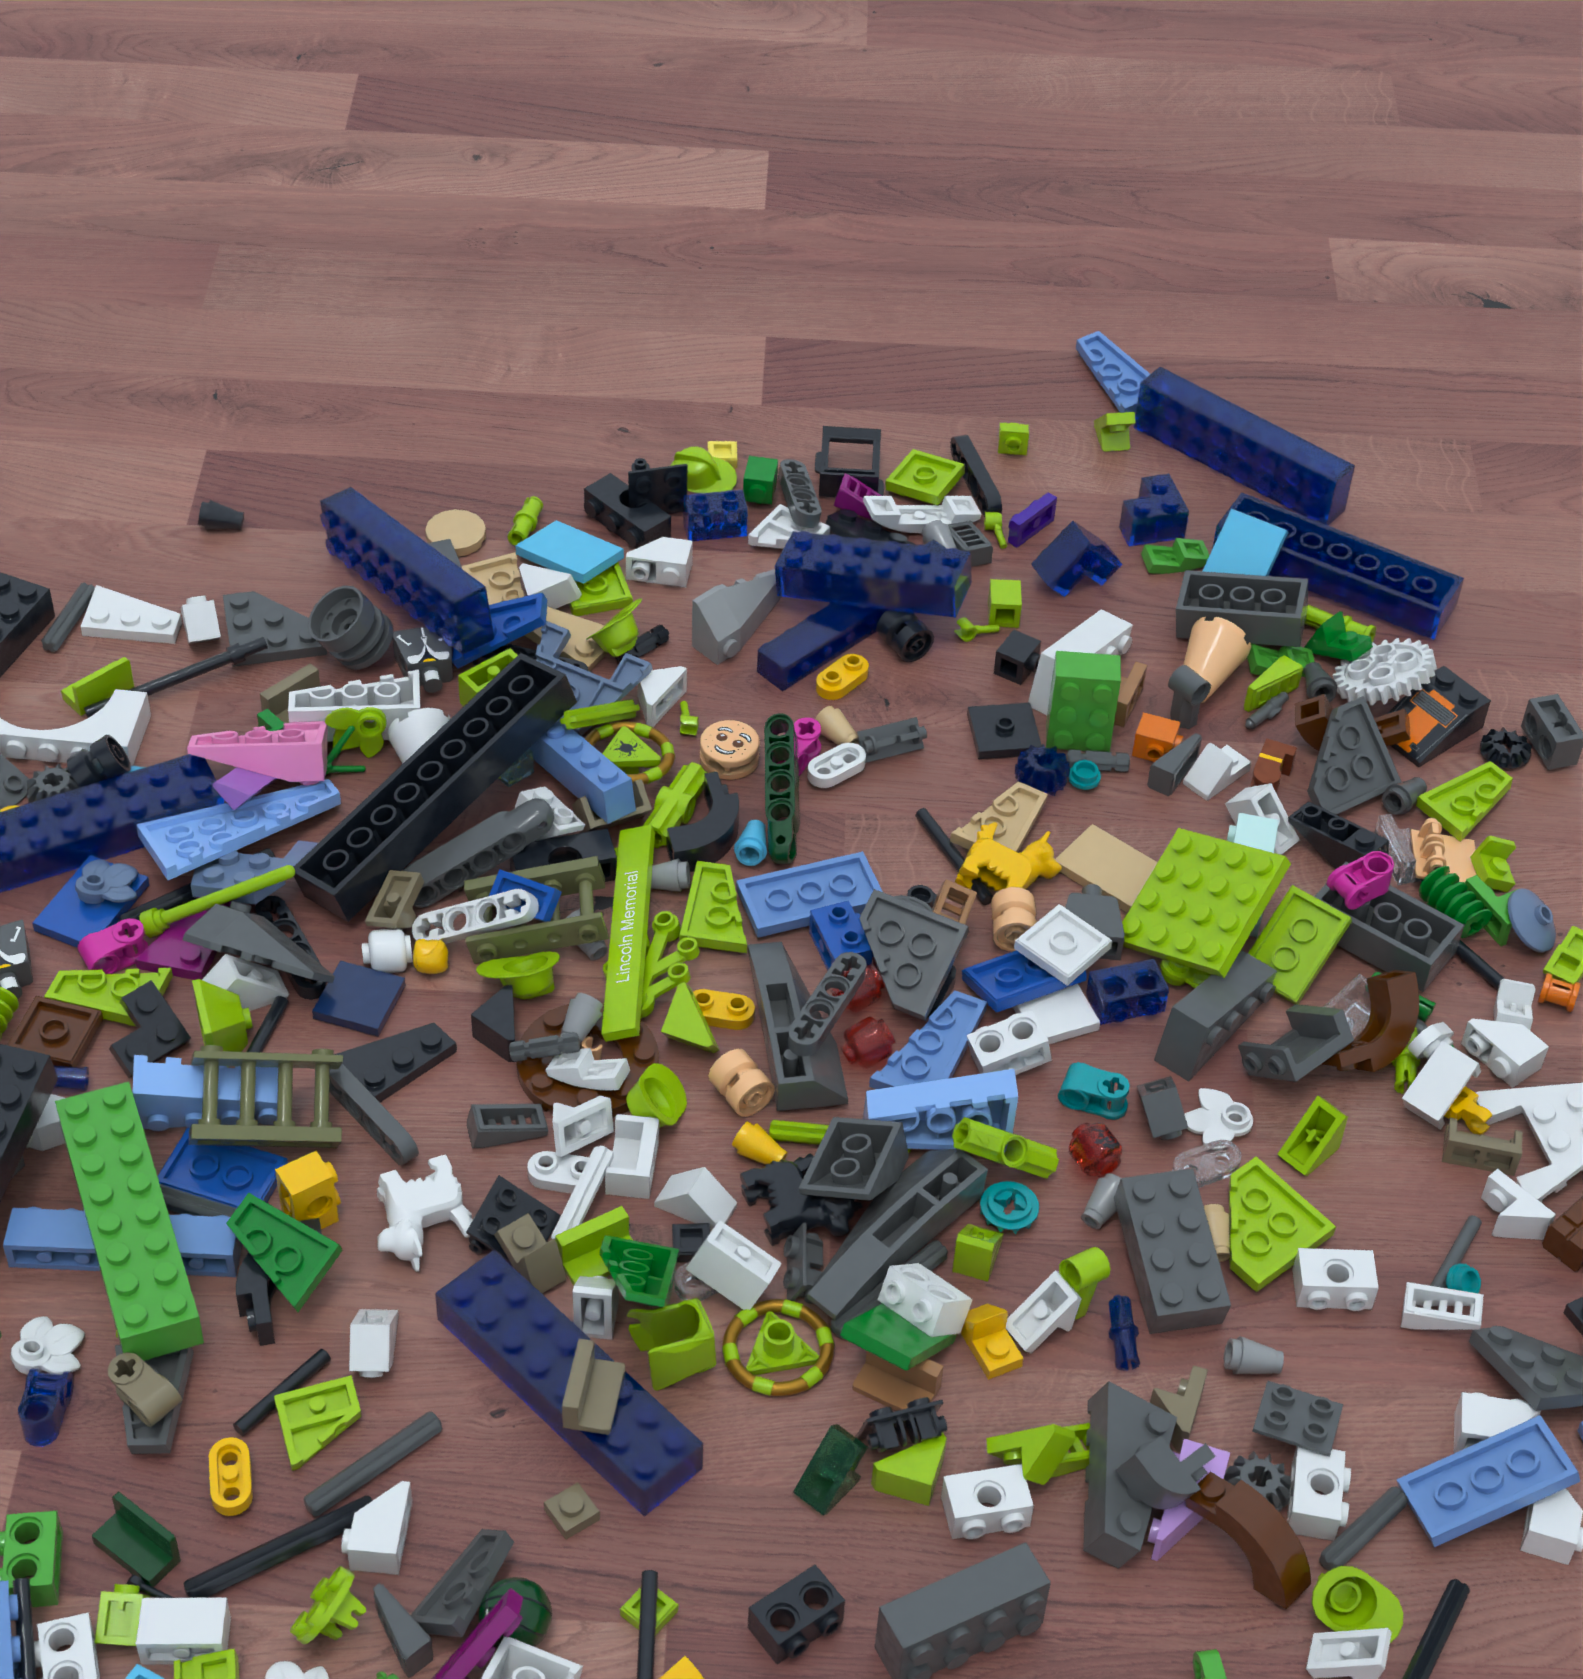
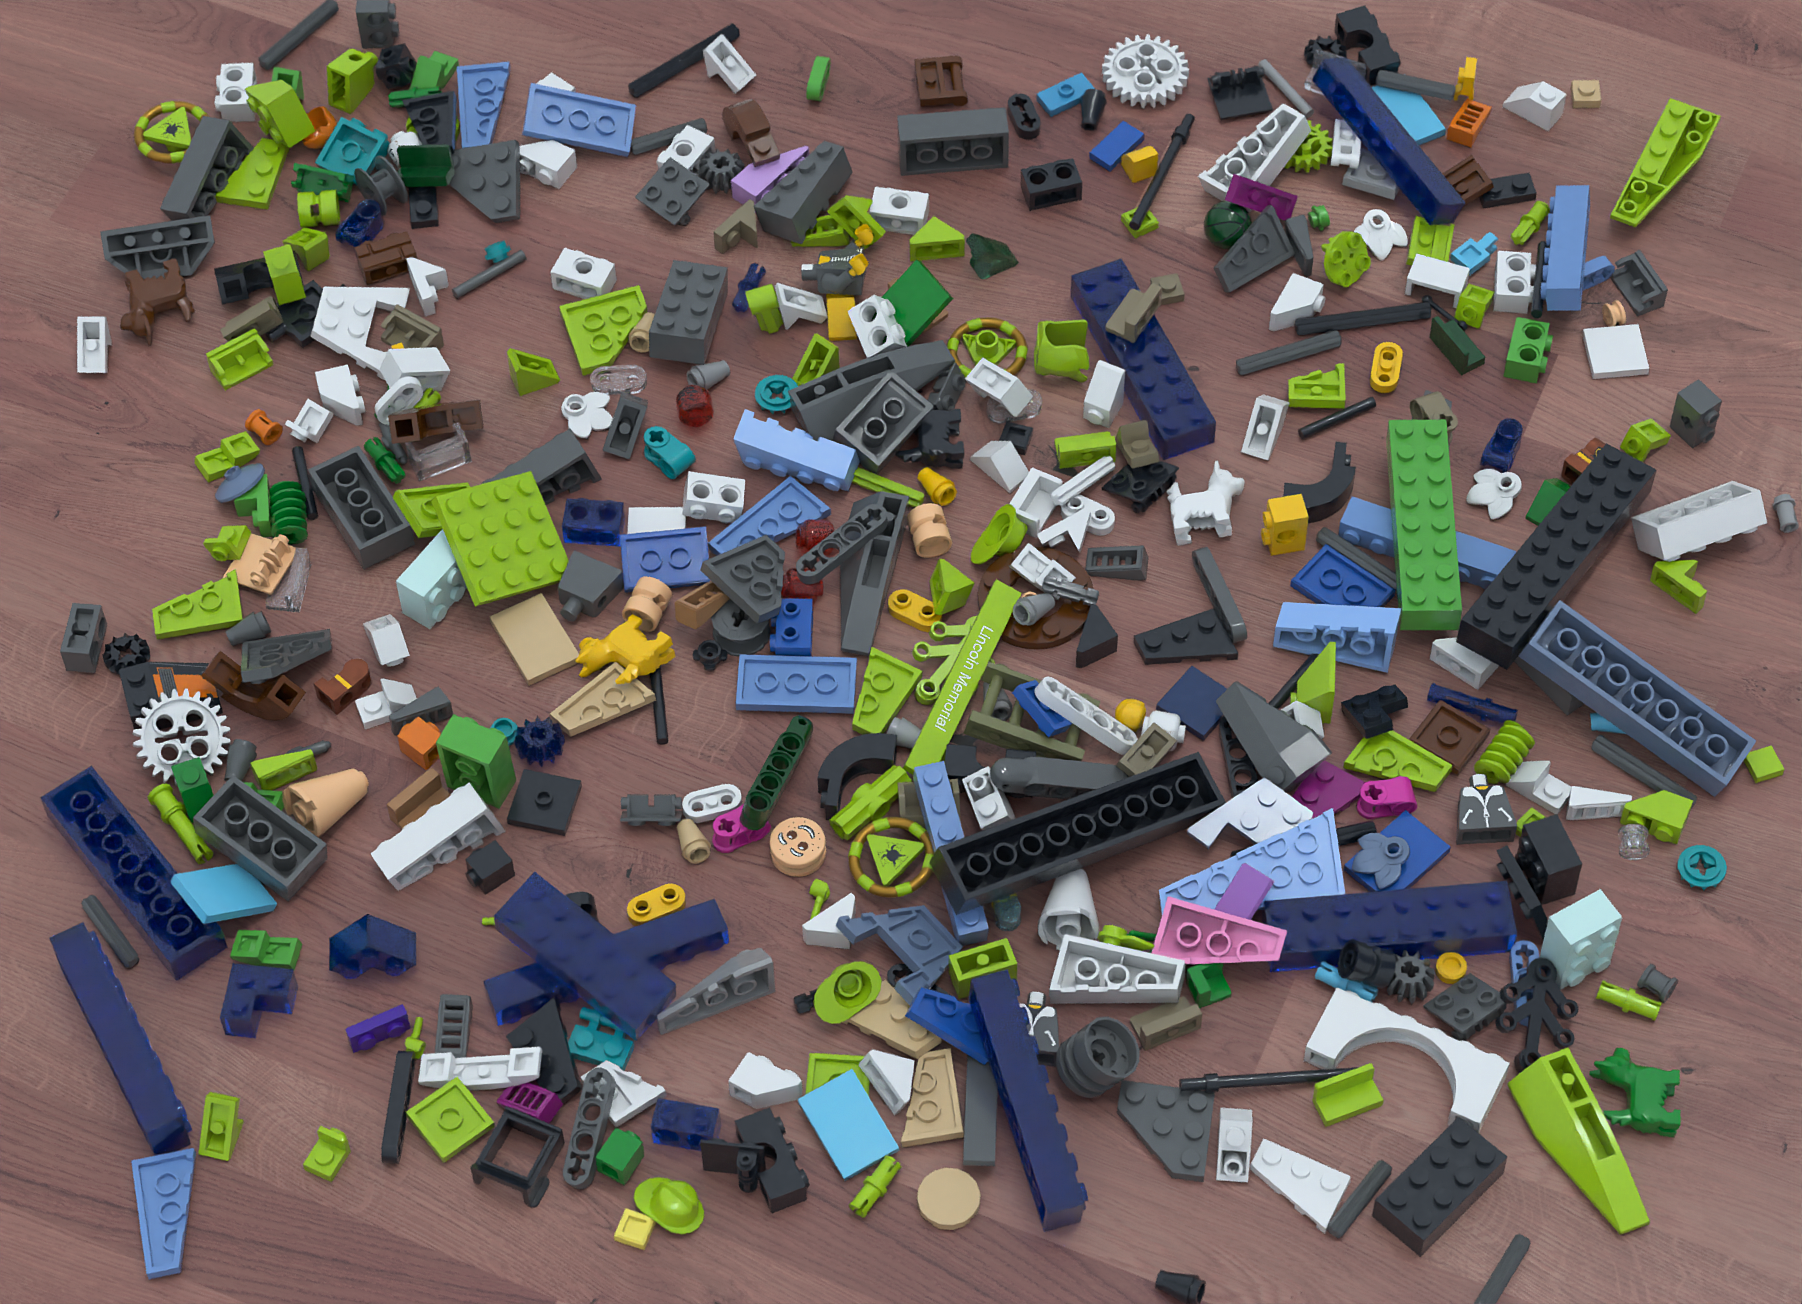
camera: 155 degrees left, 10 degrees up
lime piece [139,865,295,938] -> none
olive fence [189,1045,343,1148] -> none
green wing [226,1193,343,1313] -> none
lime piece [476,951,560,999] -> none
lime axle [560,699,640,730] -> none
green wedge [600,1235,679,1307] -> none
medium azure cone [734,820,767,866] -> none
black hinge [855,1397,947,1453] -> none
light grey cone [922,520,960,565] -> none
lime piece [952,1117,1059,1179] -> none
lime brick [988,579,1022,628] -> none
white tile [1014,904,1112,986] -> none
dark grey brick [1116,1435,1216,1509] -> none
dark grey piece [1168,665,1211,729] -> none
light grey cone [1224,1336,1284,1374] -> none
dark grey panel [1238,1004,1354,1082] -> none
black slope [1288,801,1389,869] -> none
lime piece [1312,1566,1403,1643] -> none
dark pink piece [1326,851,1394,910] -> none
white slope [1401,1282,1484,1330] -> none
none -> dark grey torso [802,224,873,295]

